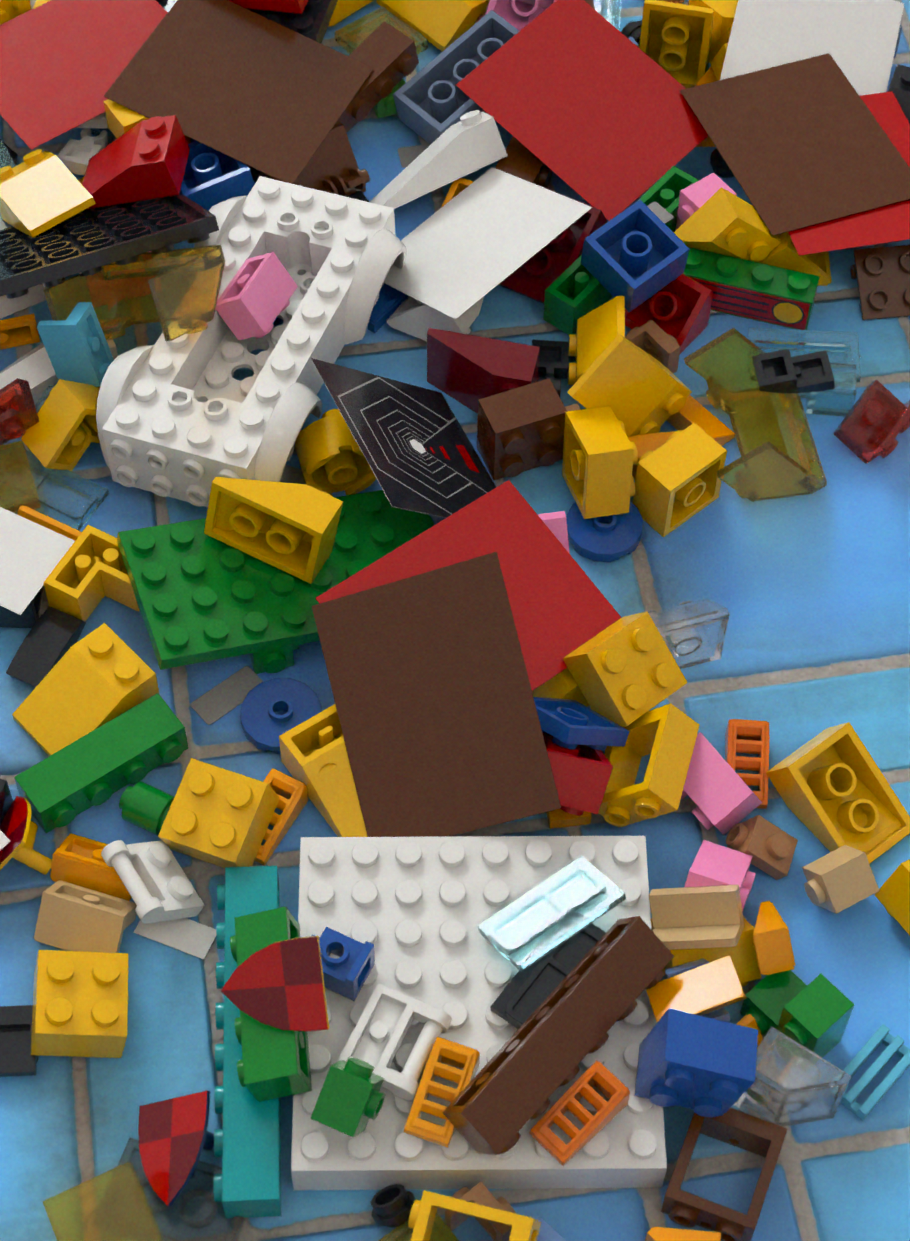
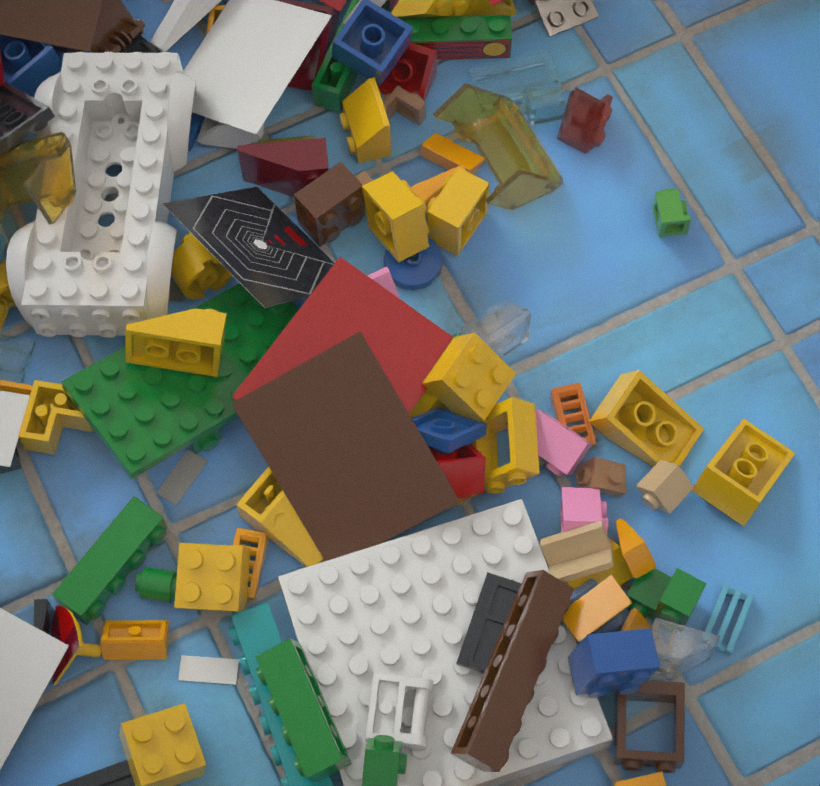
camera: 15 degrees left, 10 degrees up
black slope [6,606,86,687] -> none
yellow slope [12,623,160,756] -> none
tan panel [34,880,137,953] -> none
white plate [101,840,205,924] -> none
bright pink brick [213,252,298,341] -> none
shield [221,936,329,1031] -> none
blue plate [240,678,322,754] -> none
blue brick [312,927,375,1001] -> none
light orange slope [404,1037,480,1148] -> none
clear light blue piece [477,856,626,972] -> none
orange slope [530,1061,630,1166] -> none
black plate [531,340,569,397] -> none
yellow slope [567,334,692,437] -> none
black slope [752,349,835,394] -> none

